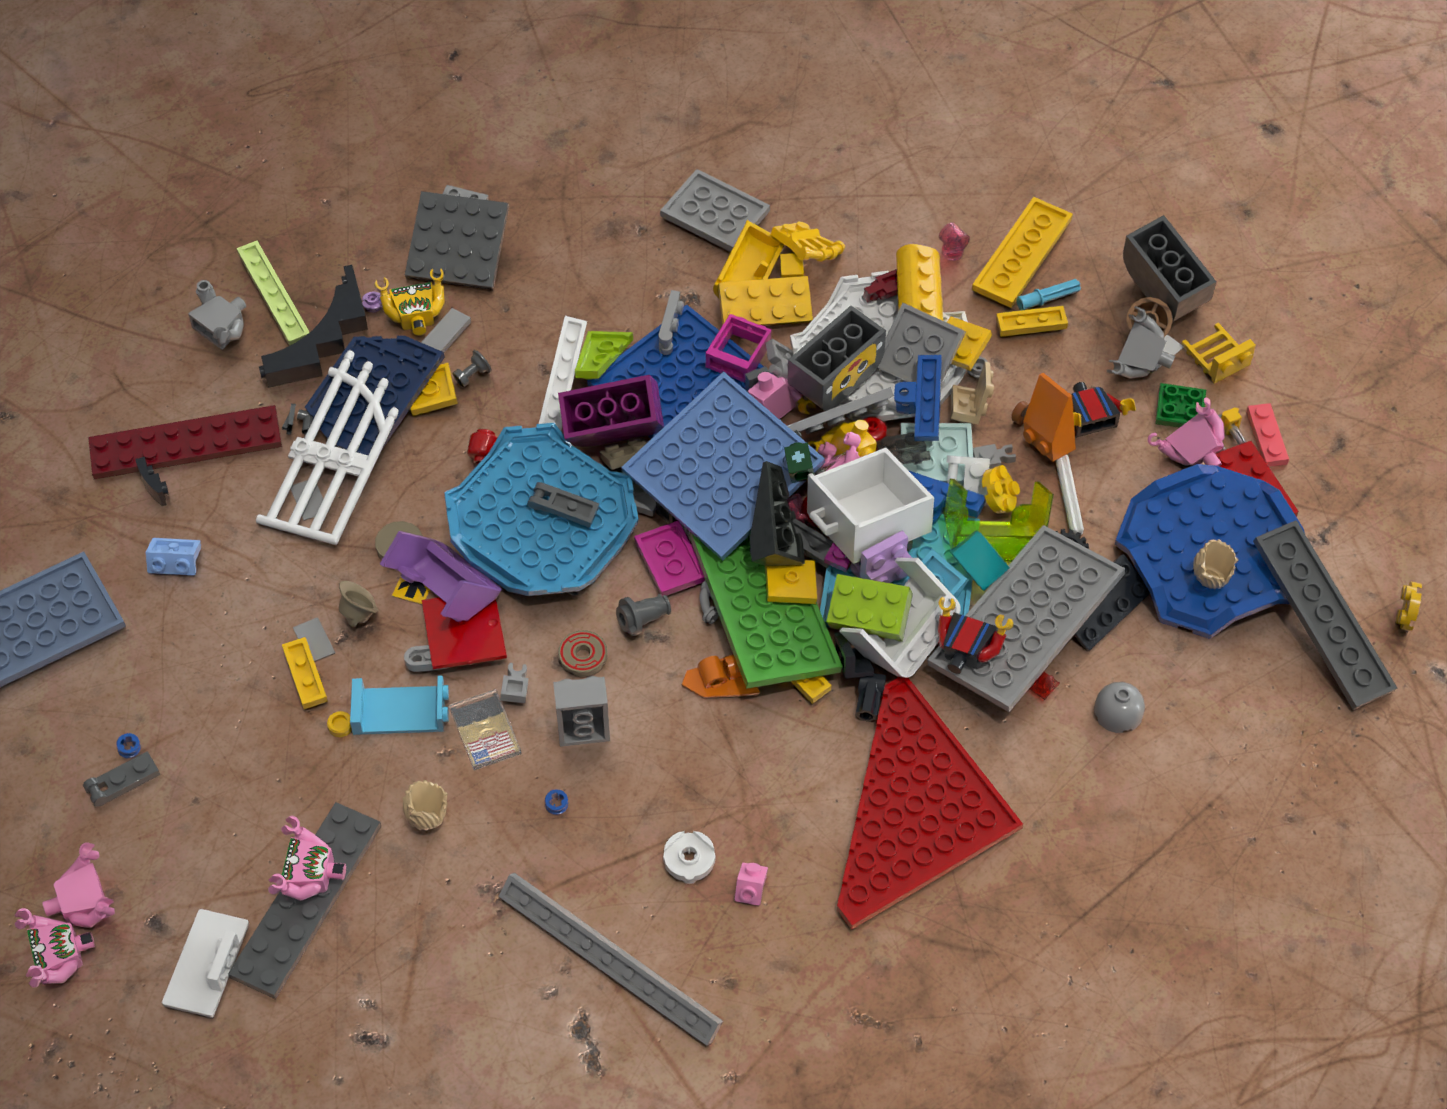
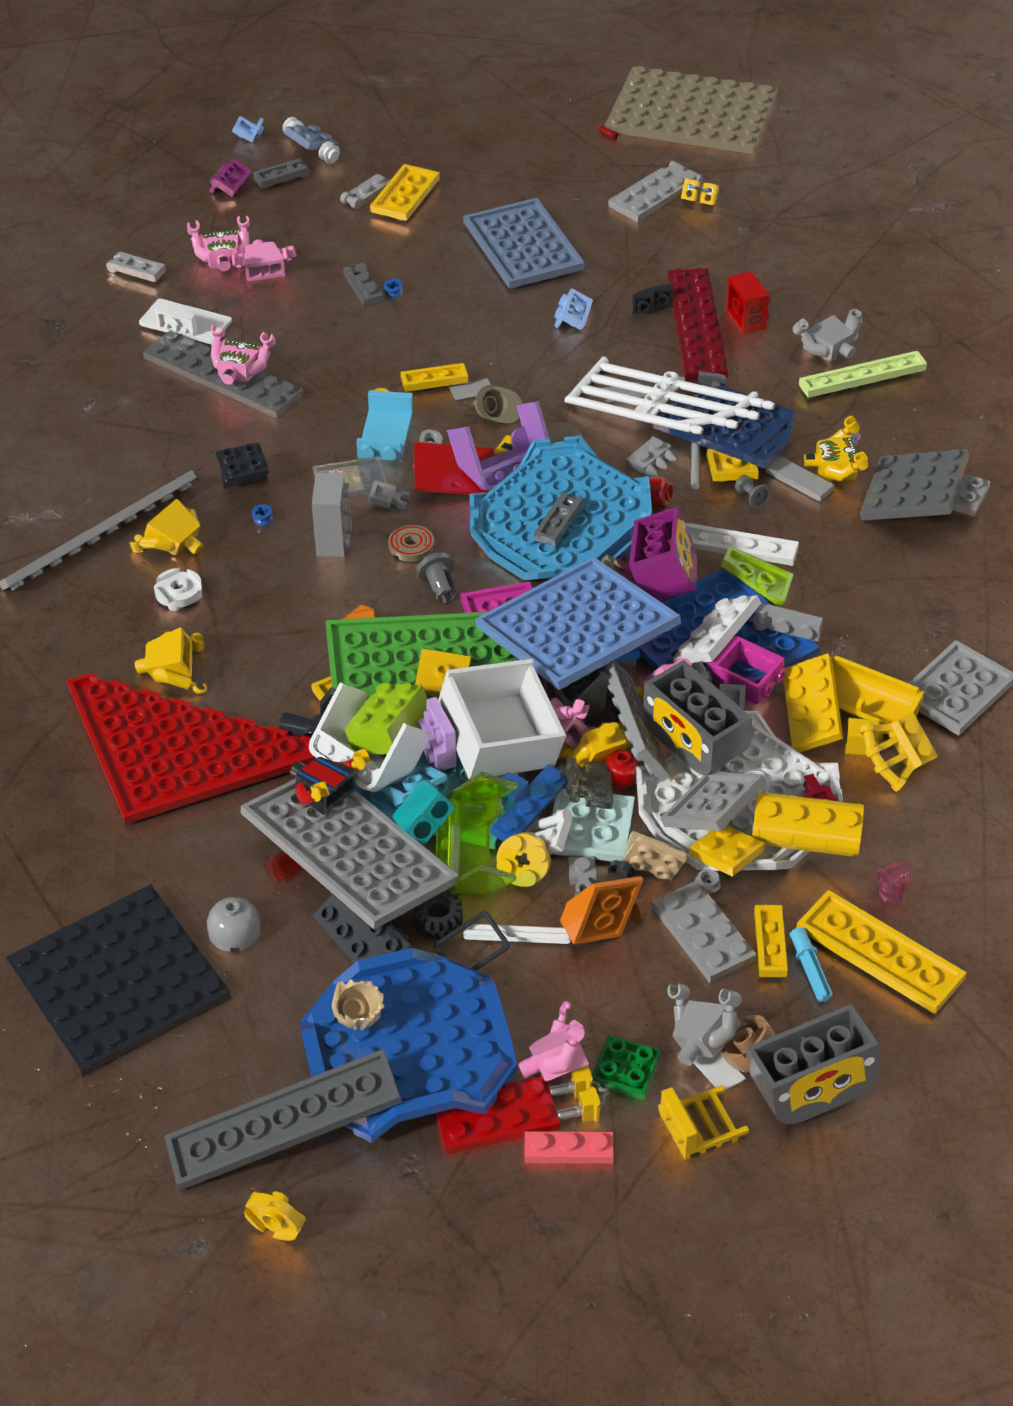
camera: 100 degrees right, 10 degrees down
black arch [259,265,368,388] -> none
tan hair [403,780,448,831] -> none
bright pink bracket [735,863,768,905] -> none
pearl dark grey wedge [750,461,805,566] -> none
dark green brick [784,442,815,483] -> none
blue plate [894,355,942,441] -> none
torso [1071,382,1136,438] -> none
none -> black plate [5,884,231,1077]
none -> light grey plate [106,252,166,282]
none -> yellow torso [129,499,203,555]
none -> yellow torso [135,627,207,694]
none -> black bracket [215,443,270,489]
none -> black piece [433,911,510,971]
none -> black tile [608,860,635,879]
none -> light grey plate [626,436,677,477]
none -> light grey plate [651,880,757,983]
none -> white plate [672,595,761,664]
none -> light grey bar [691,442,701,489]
none -> red brick [726,271,771,335]

